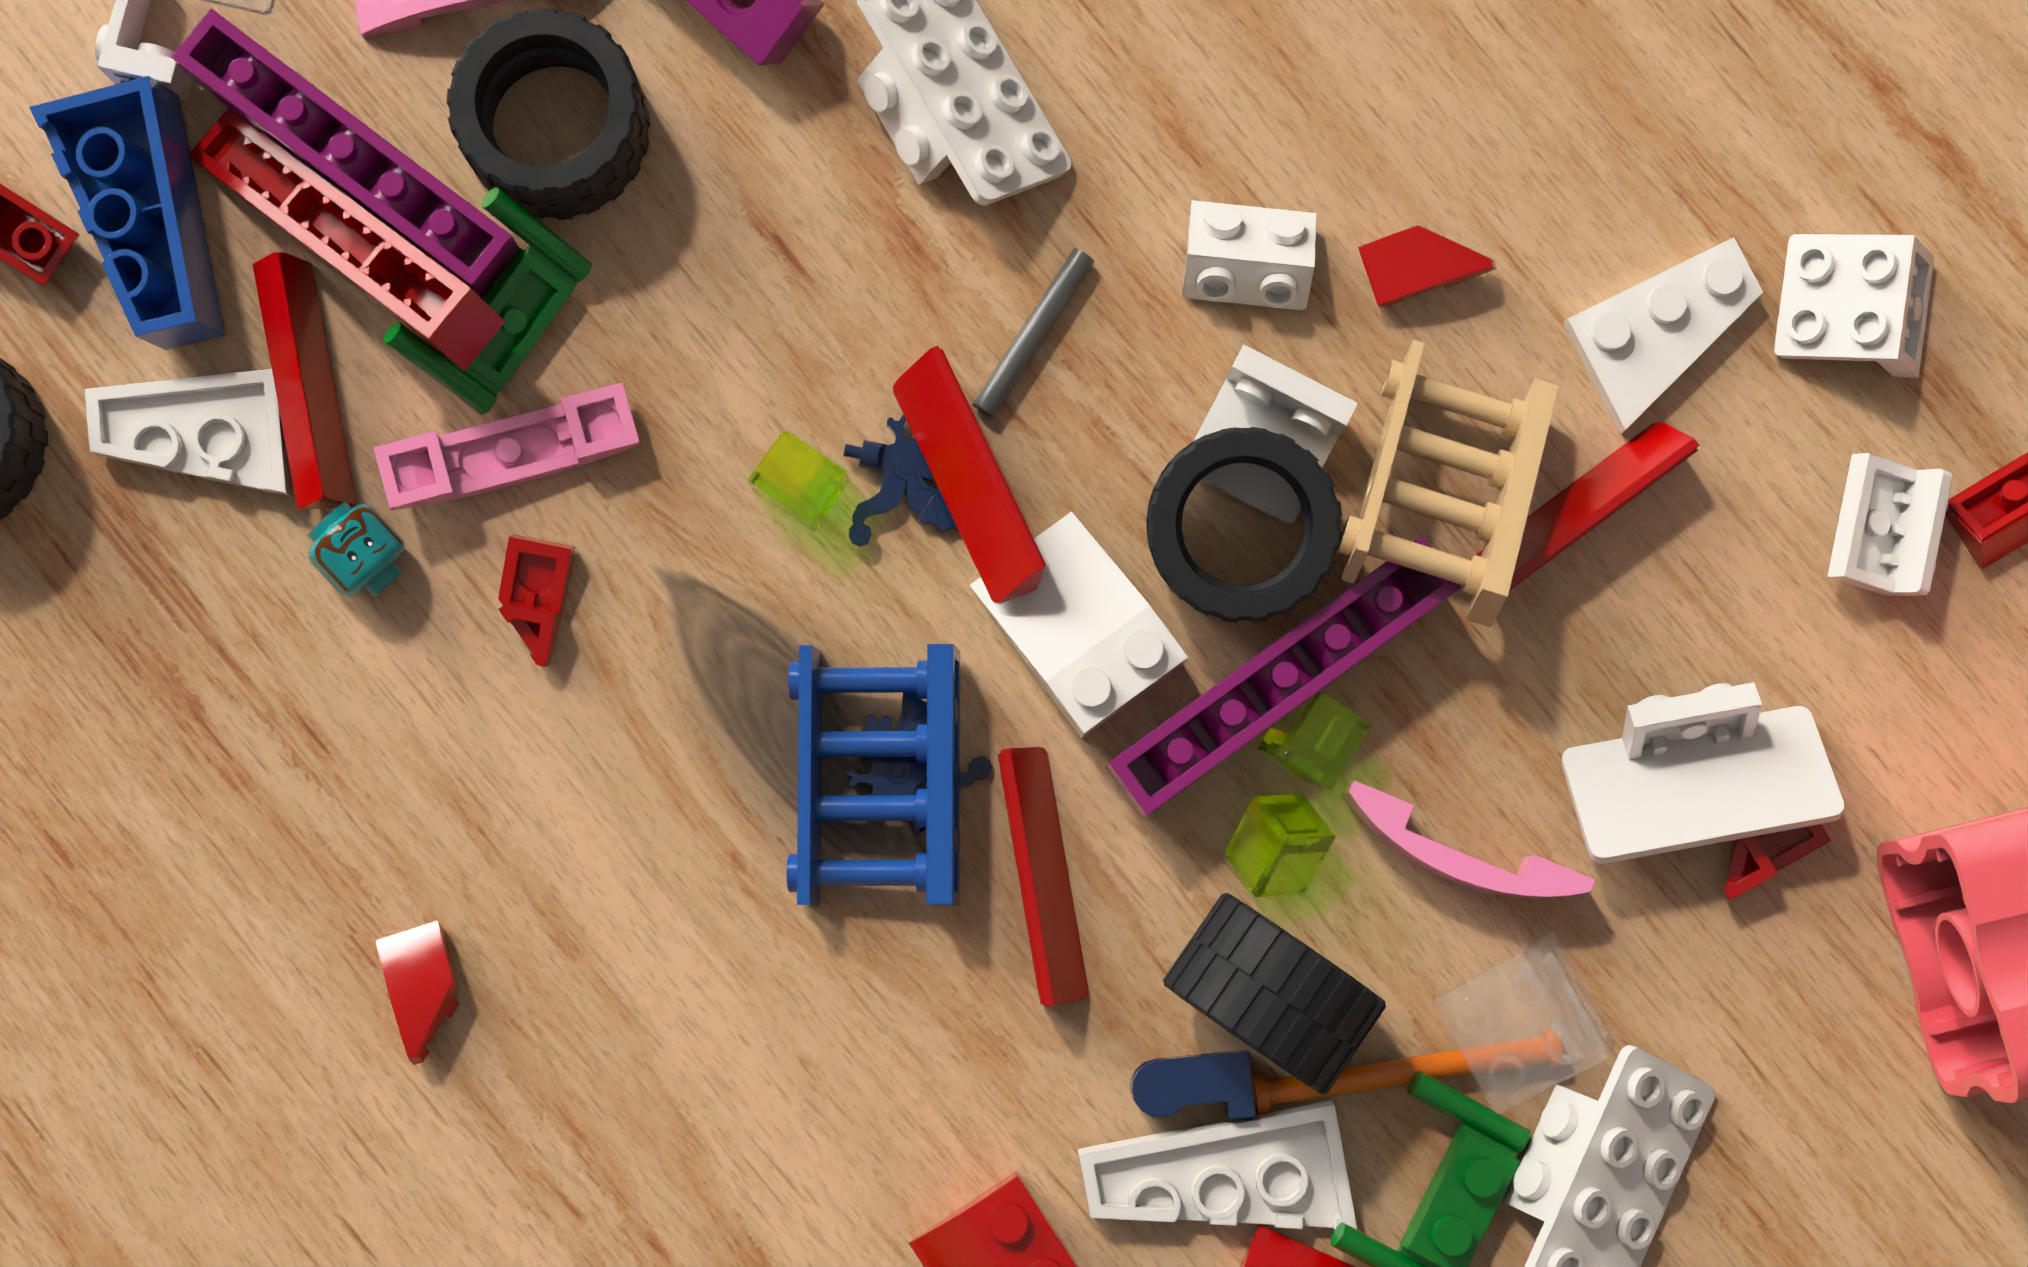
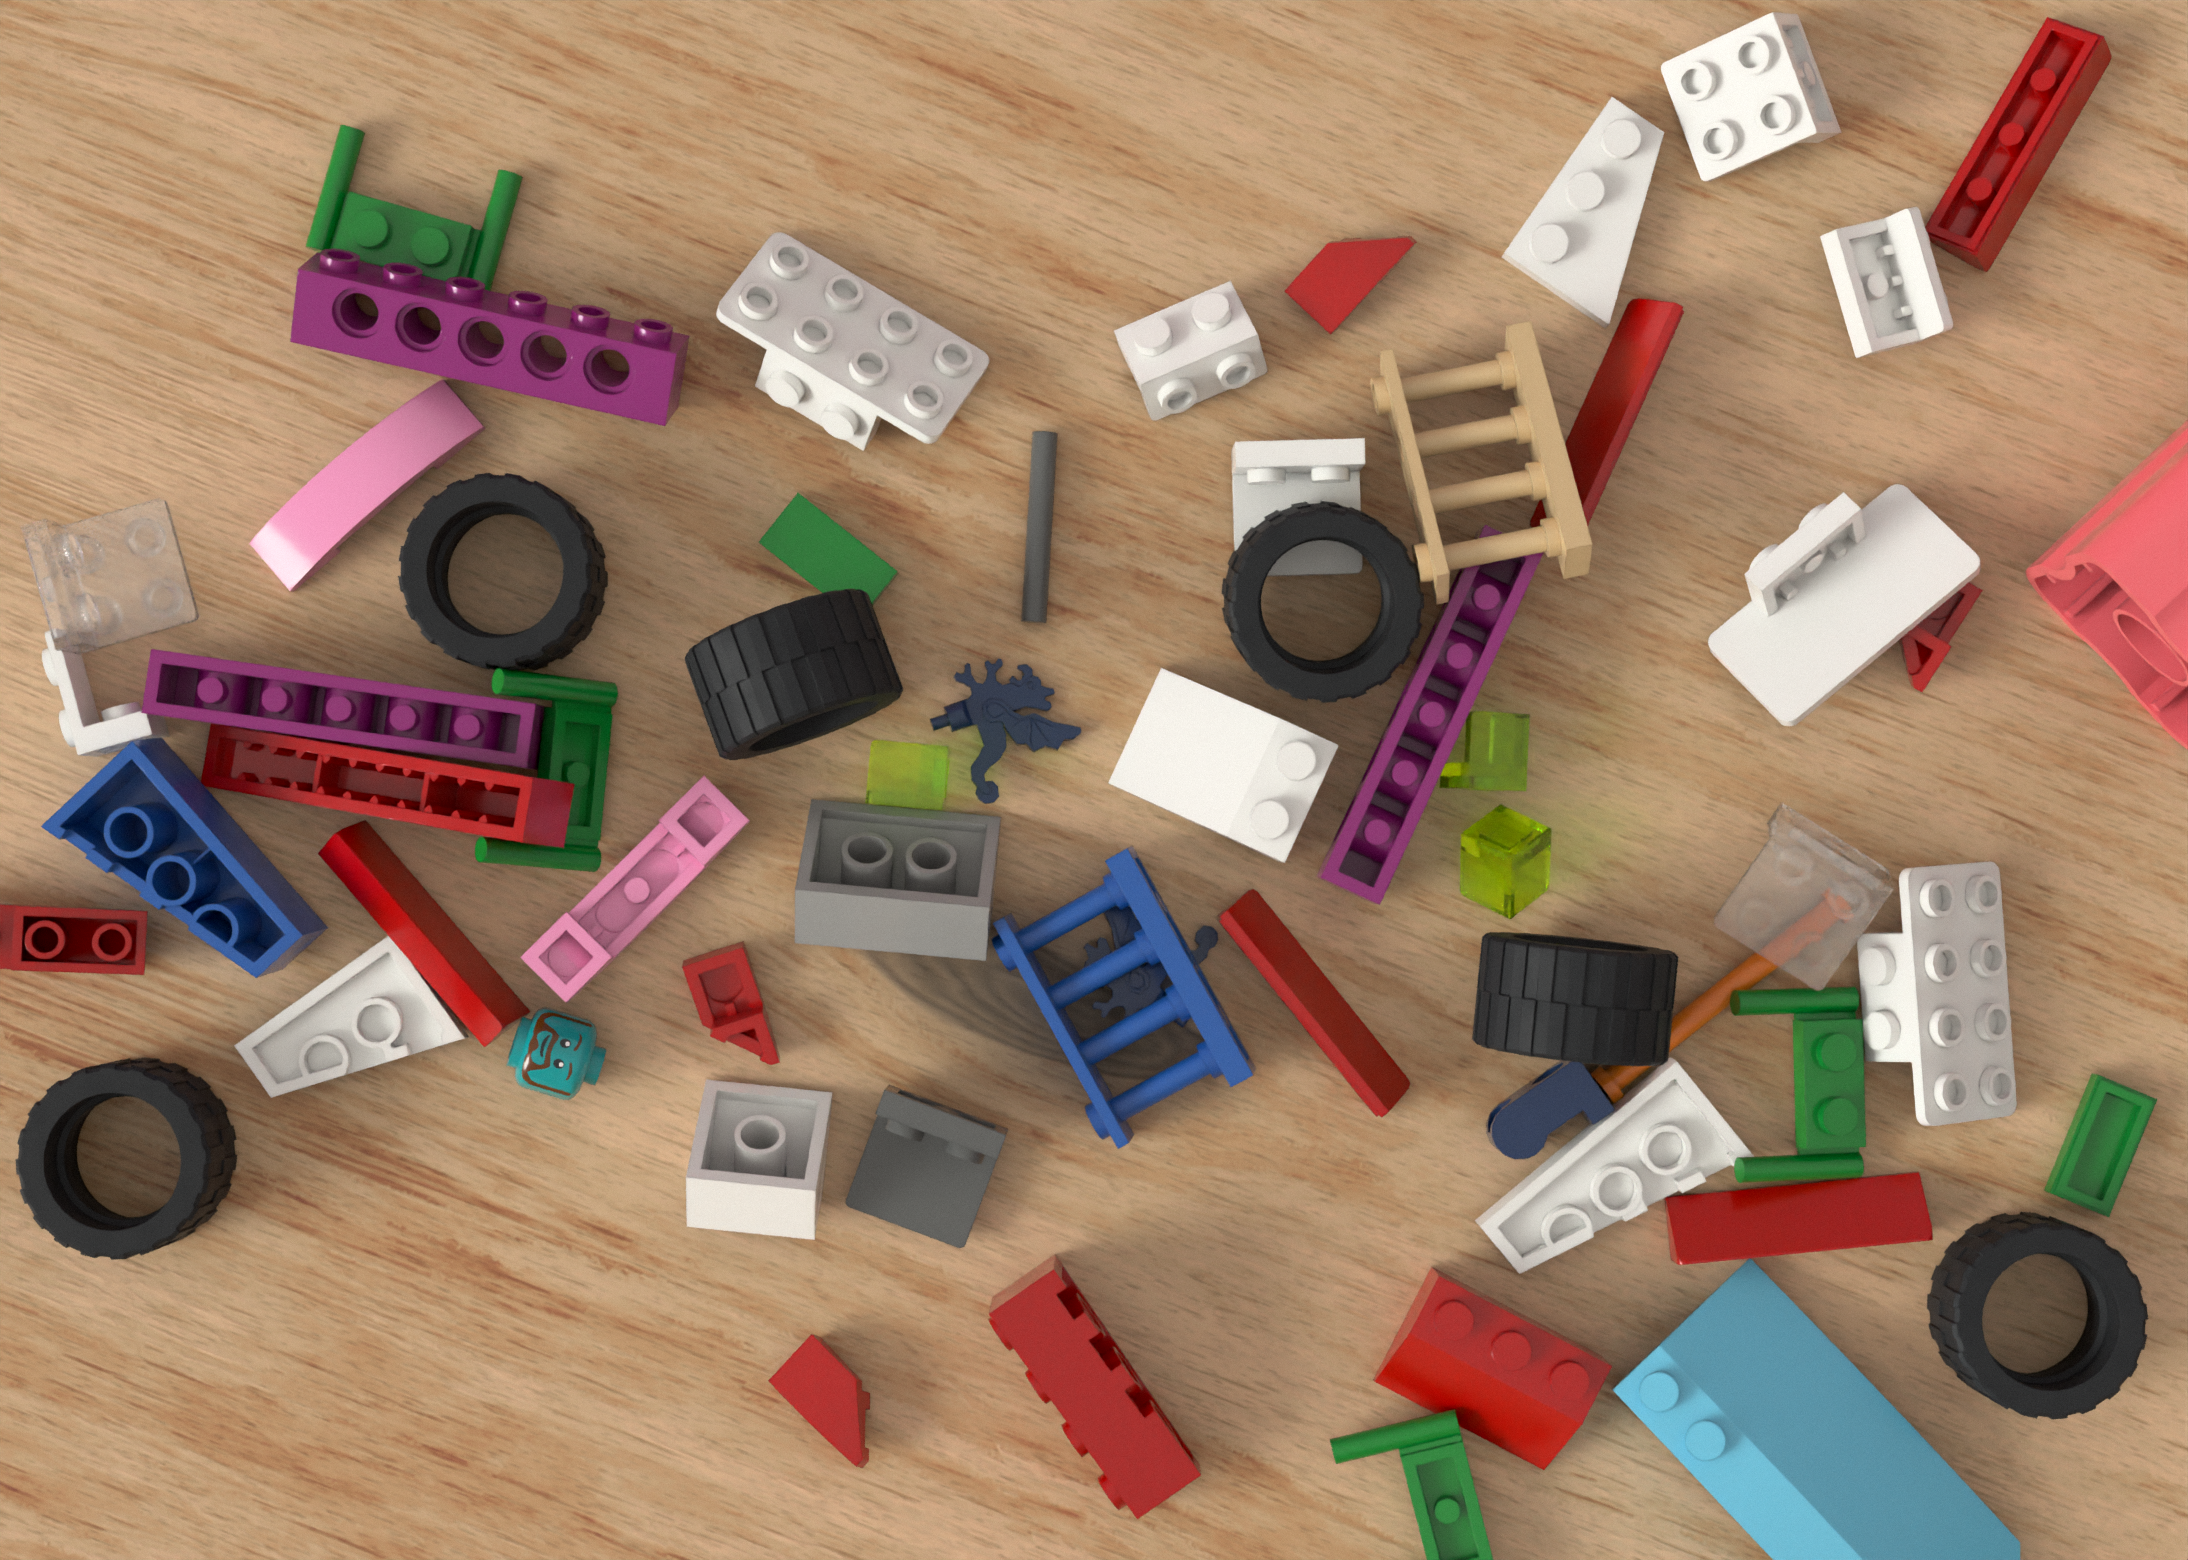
camera: 20 degrees left, 5 degrees up
red slope [893,346,1046,604] -> none
bright pink slope [1342,780,1595,898] -> none
none -> black tyre [685,588,903,760]
none -> white slope [686,1079,832,1240]
none -> green tile [759,493,899,606]
none -> light grey slope [795,799,1001,961]
none -> dark grey bracket [846,1085,1008,1248]
none -> red wedge [988,1254,1201,1519]

